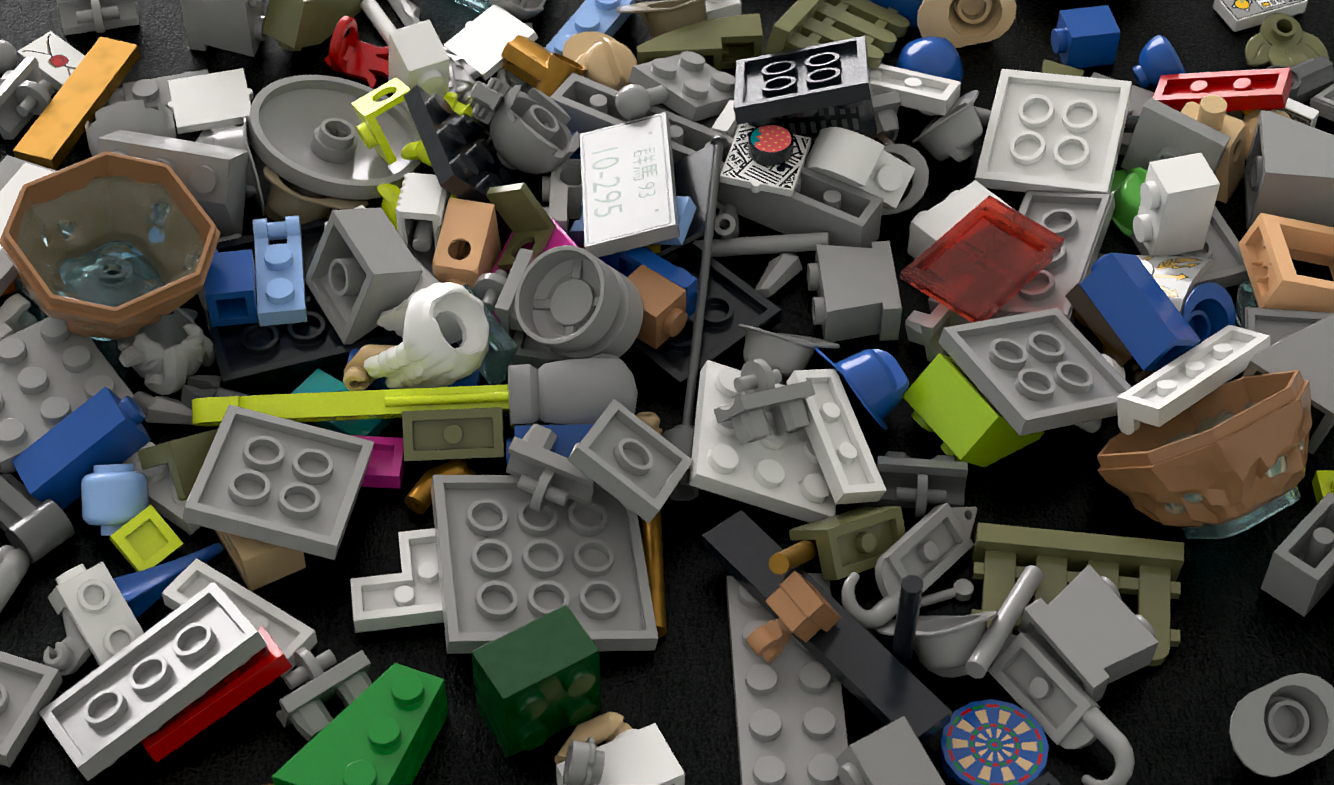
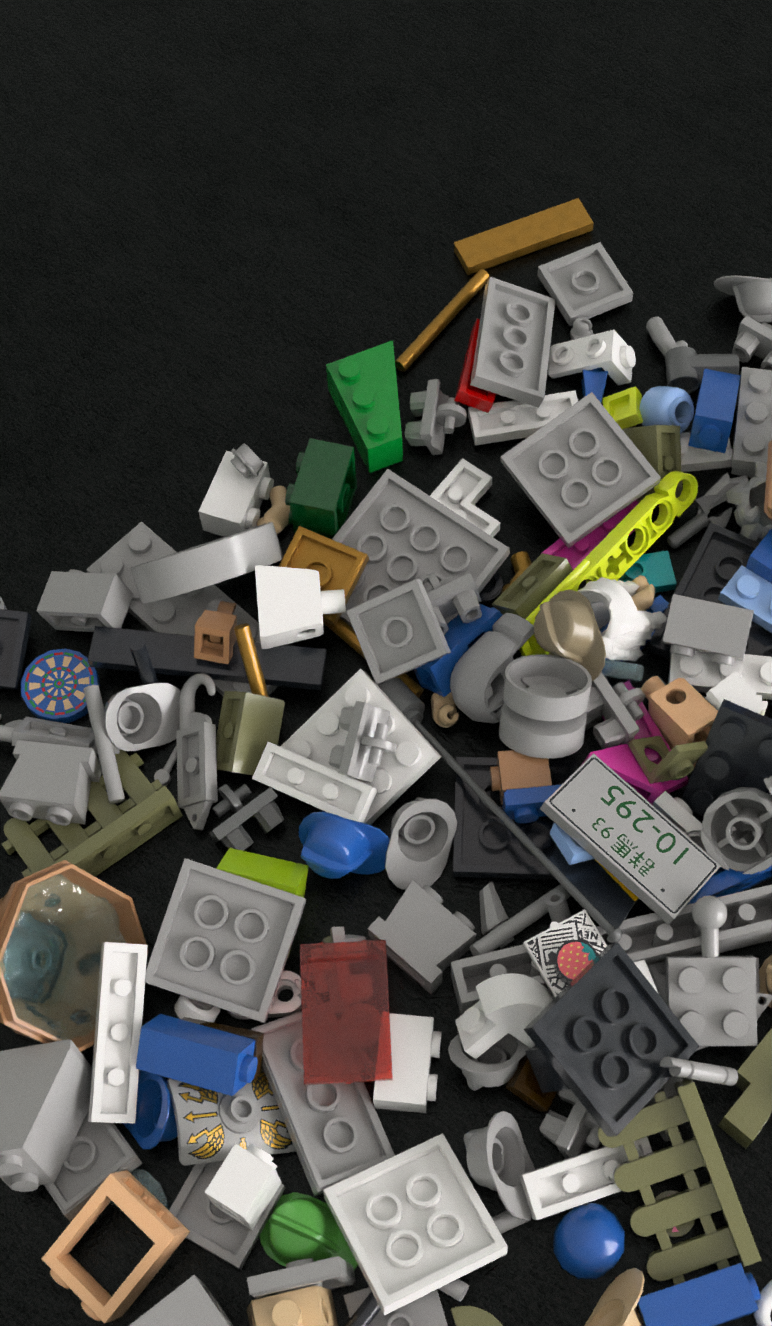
camera: 140 degrees right, 15 degrees up
none -> light grey window [130,522,284,605]
none -> white torso [255,565,346,649]
none -> pearl gold plate [278,526,369,626]
none -> dark tan piece [534,589,606,681]
none -> light grey wheel [660,1057,738,1086]

